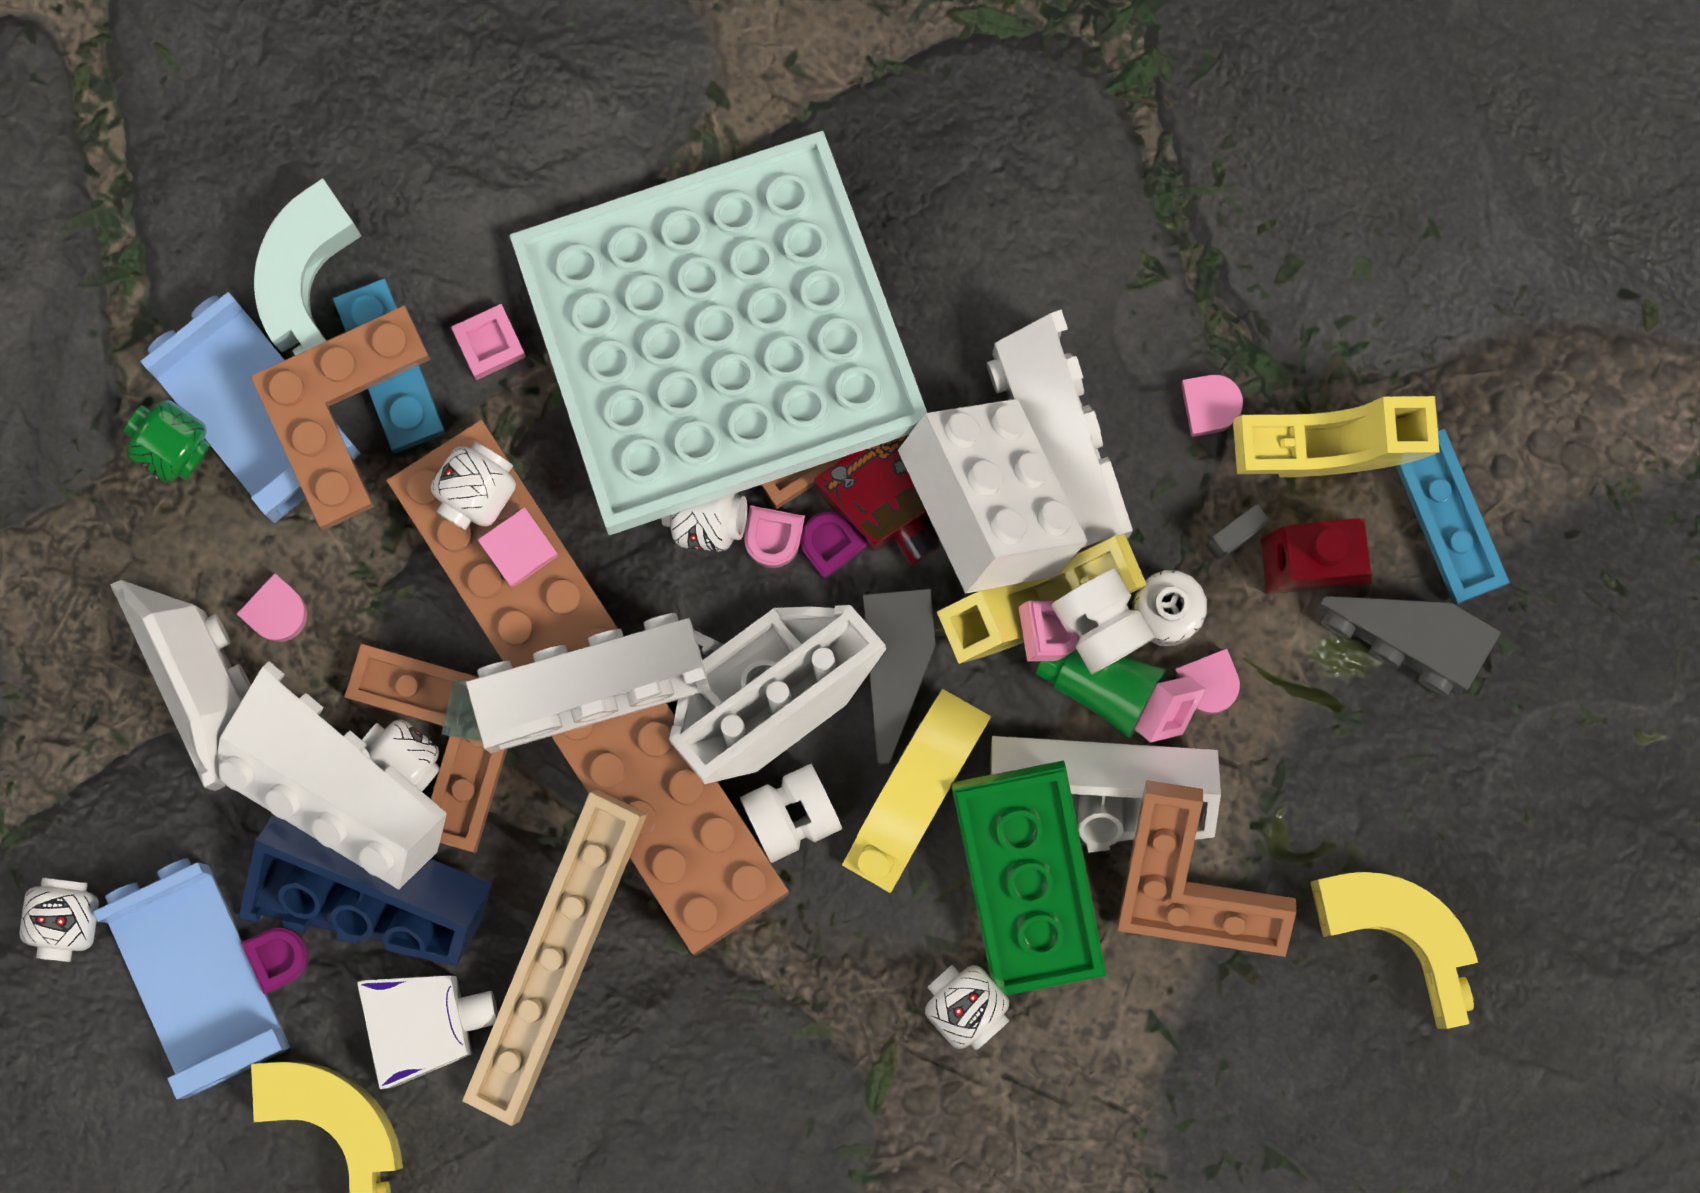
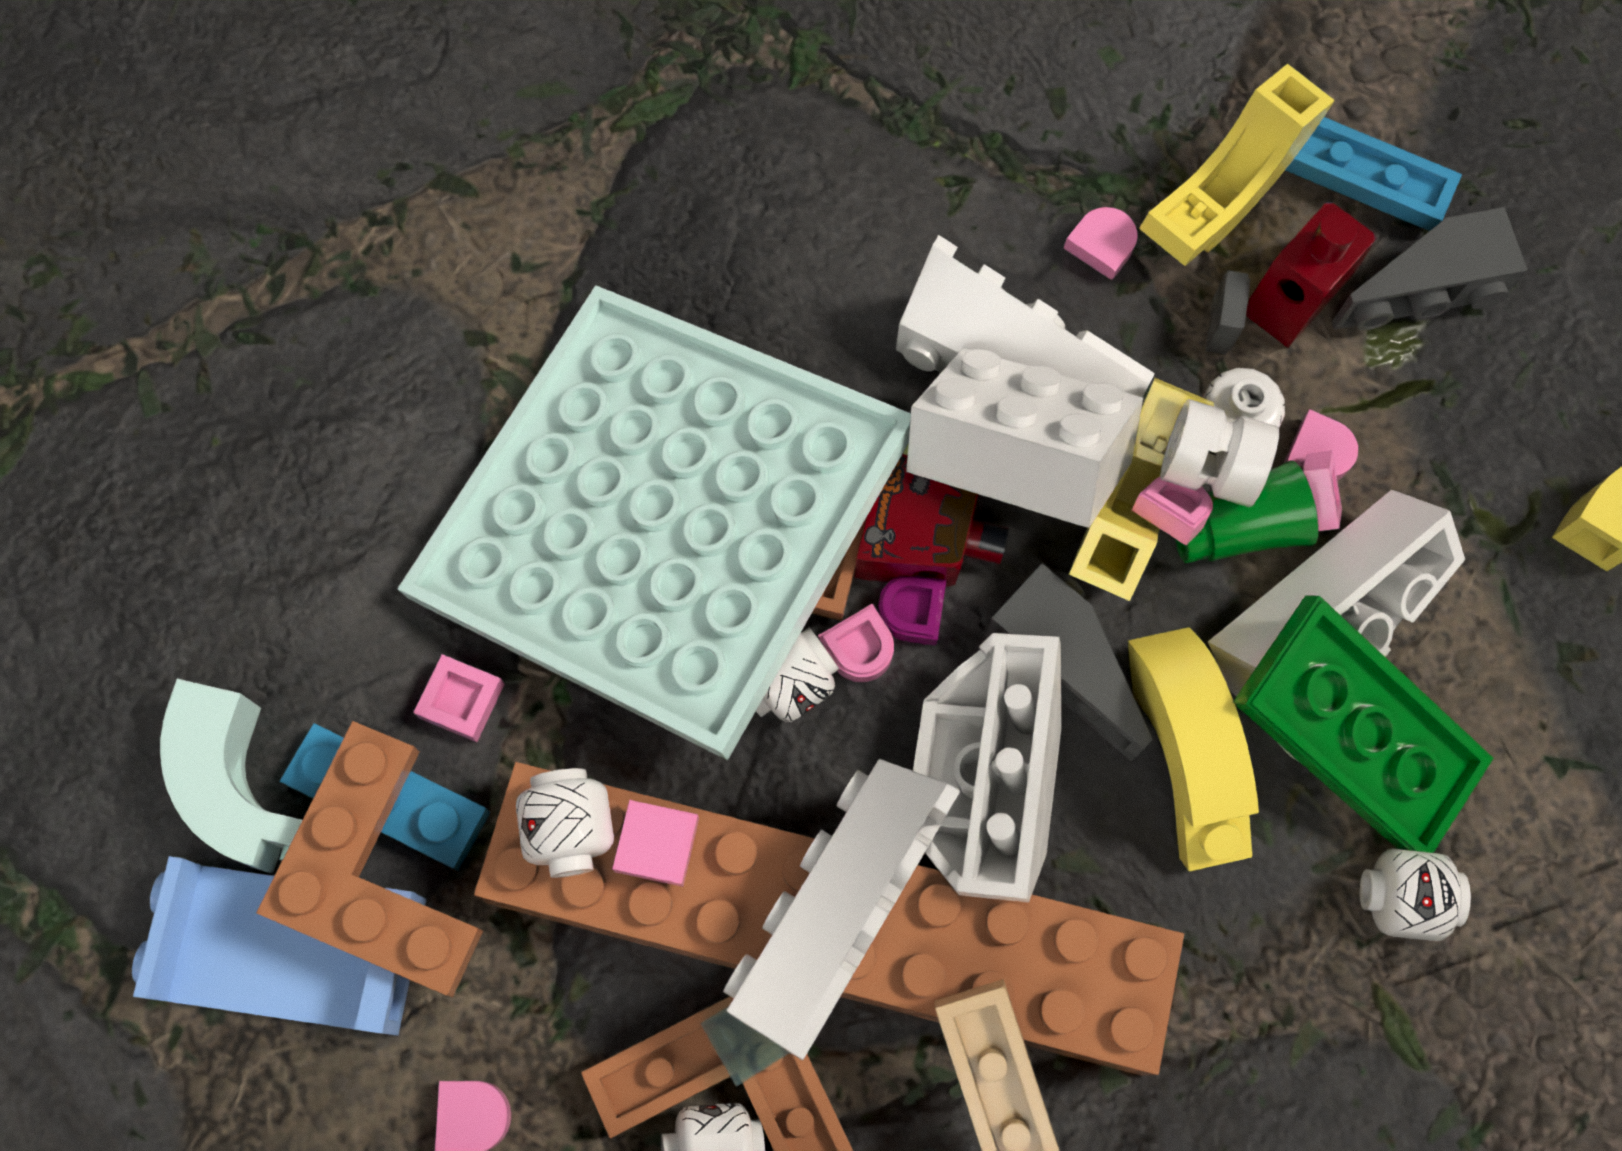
camera: 45 degrees left, 10 degrees down
green head [123,400,211,483] -> none
white wheel [740,764,842,863] -> none
nougat plate [1118,780,1296,957] -> none

